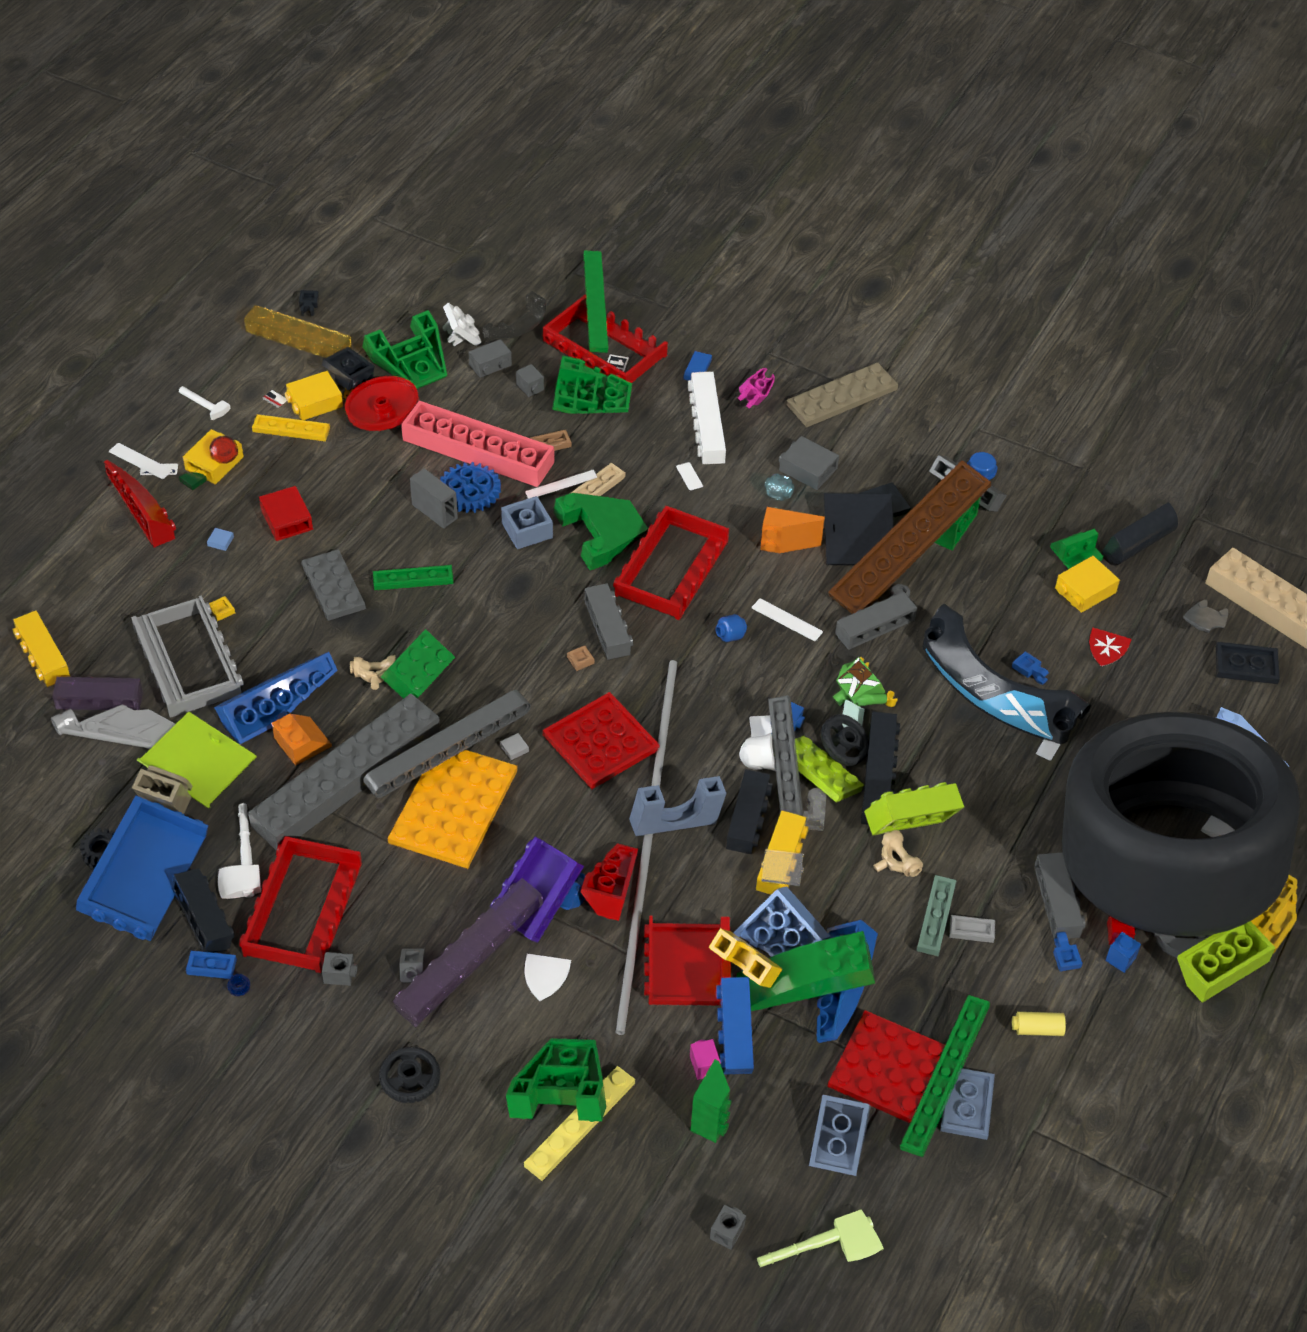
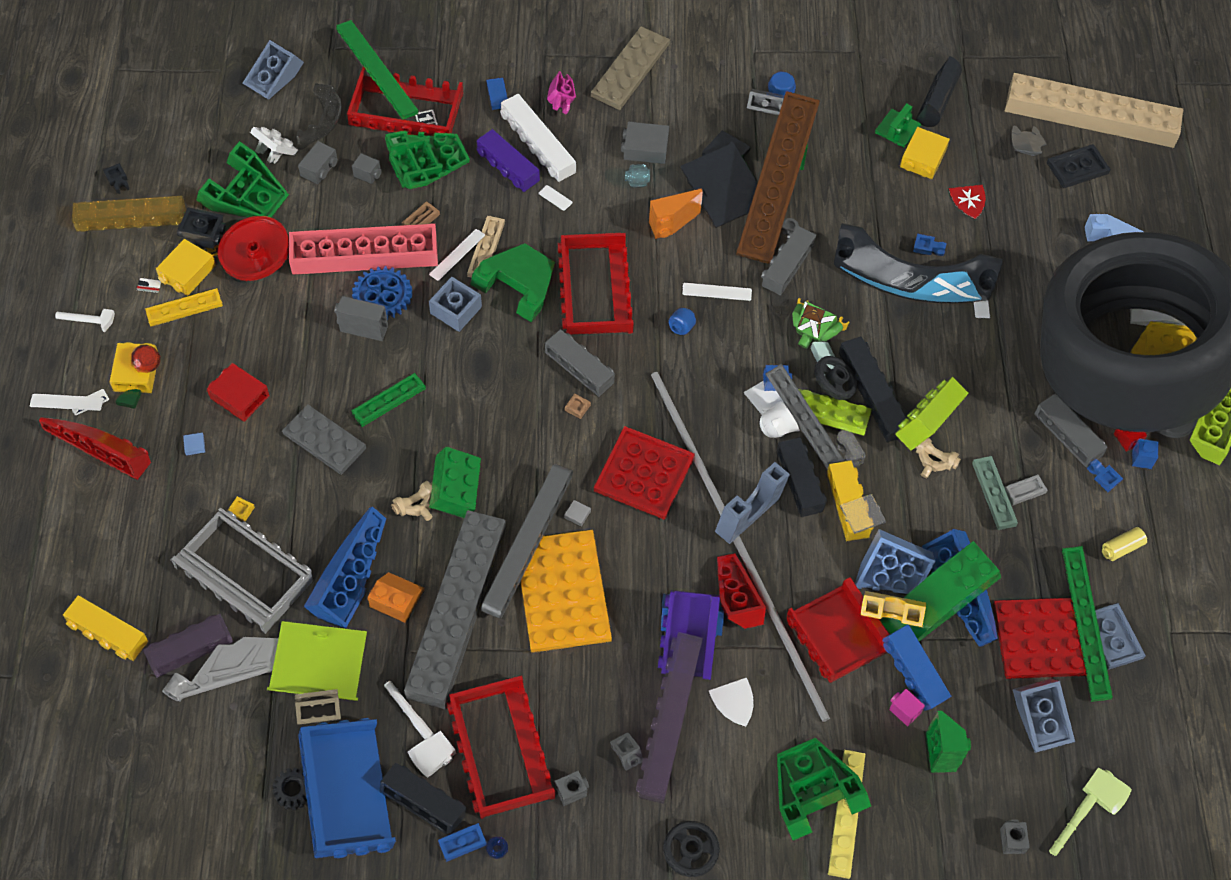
camera: 30 degrees left, 10 degrees up
none -> sand blue slope [243,40,304,100]
none -> dark purple brick [477,129,540,192]

